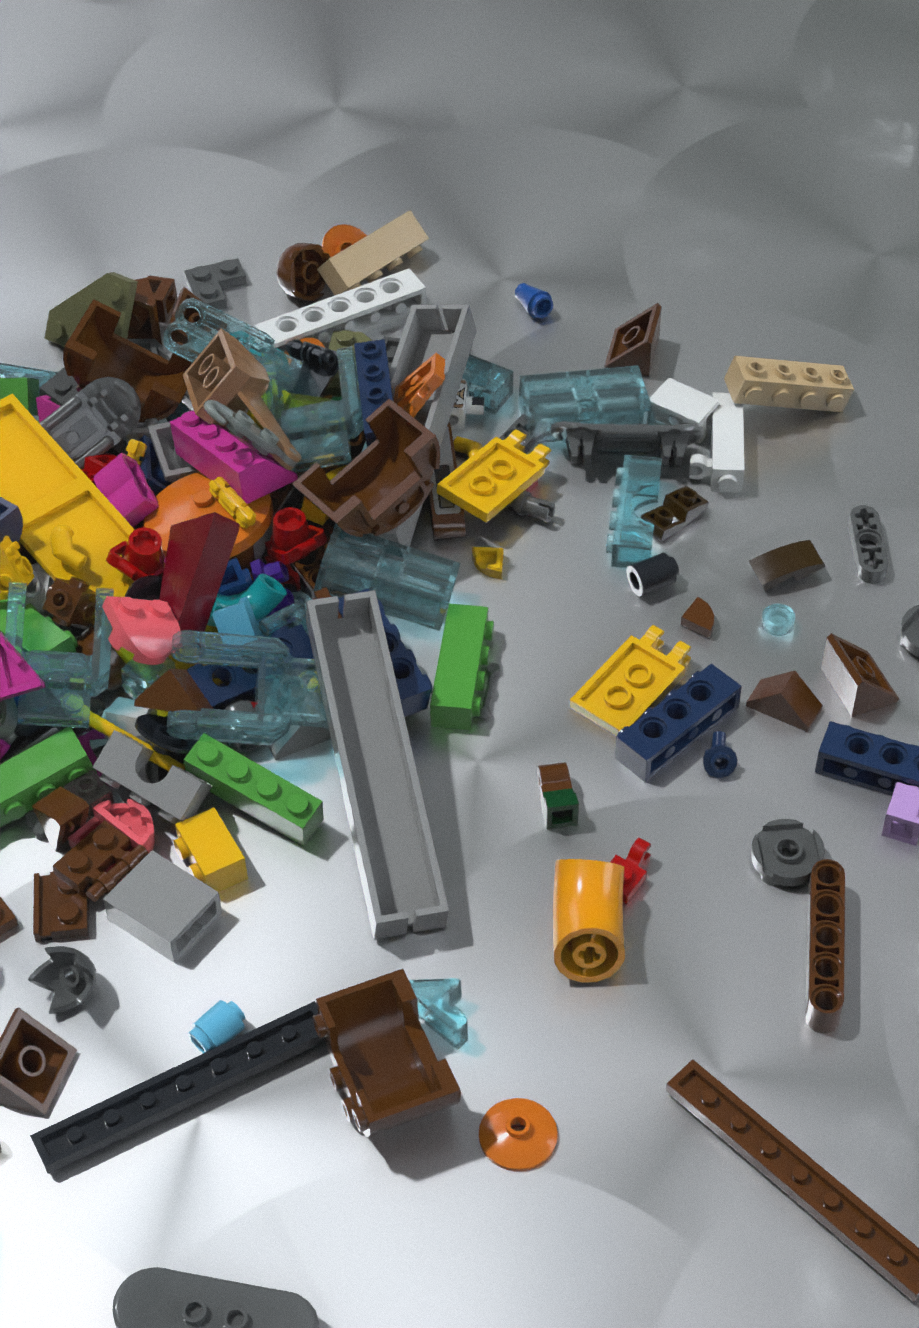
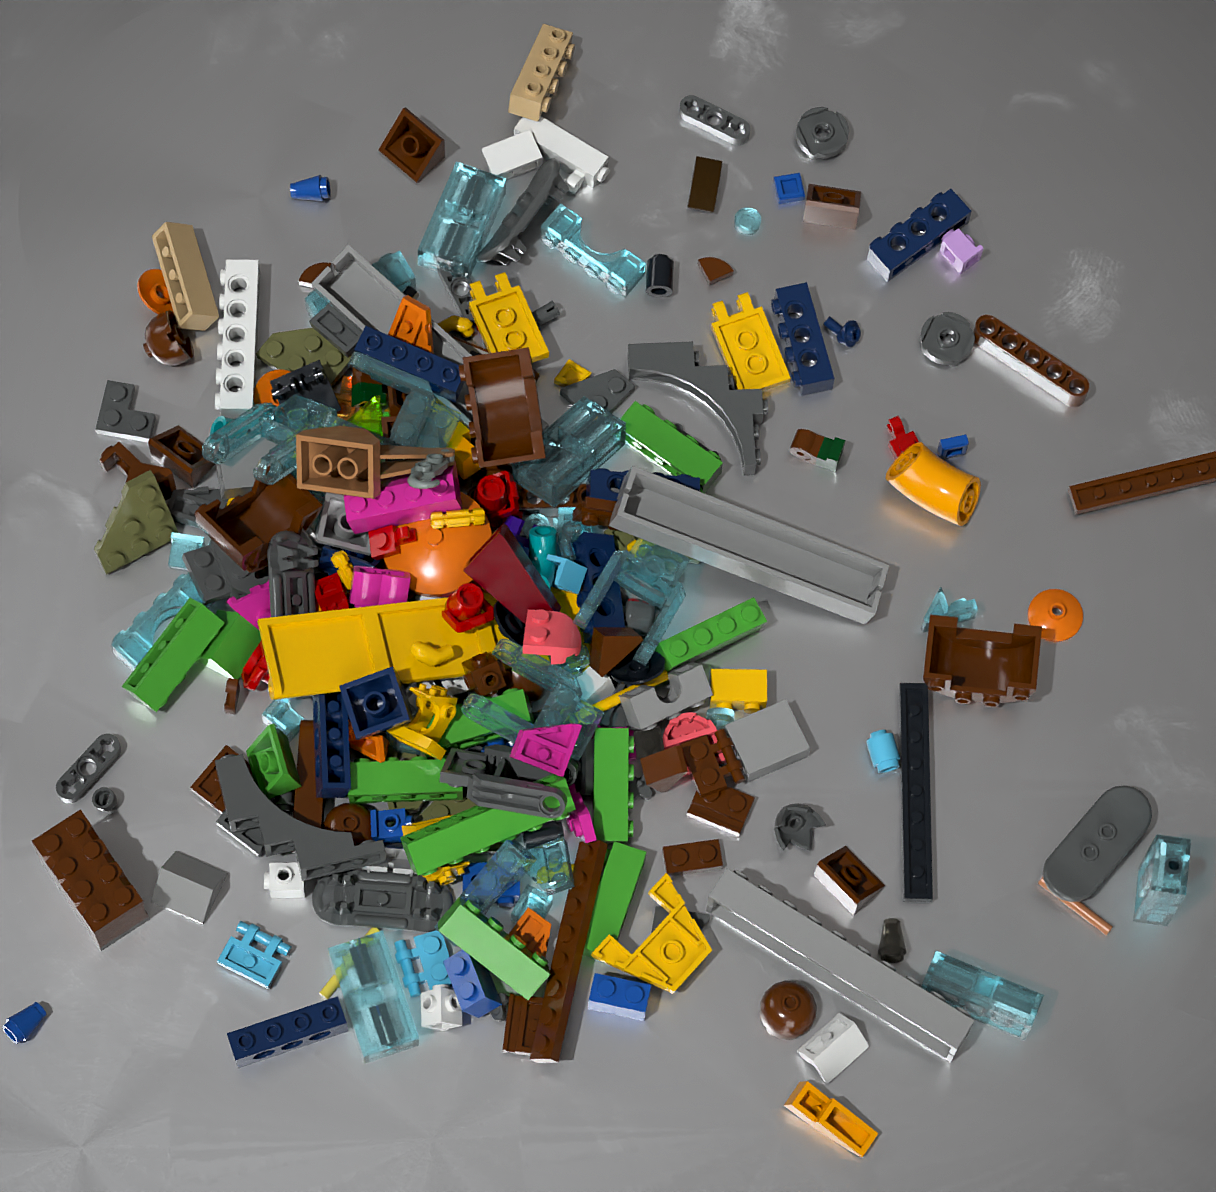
camera: 65 degrees left, 20 degrees up
dark brown slope [639,486,709,541] -> none
reddish brown slope [746,670,823,732] -> none
none -> red plate [368,525,417,560]
none -> dark grey wing [560,369,635,420]
none -> dark grey arch [627,341,768,476]
none -> clear light blue tile [706,707,734,727]
none -> blue tile [773,173,805,204]
none -> blue tile [937,434,969,459]

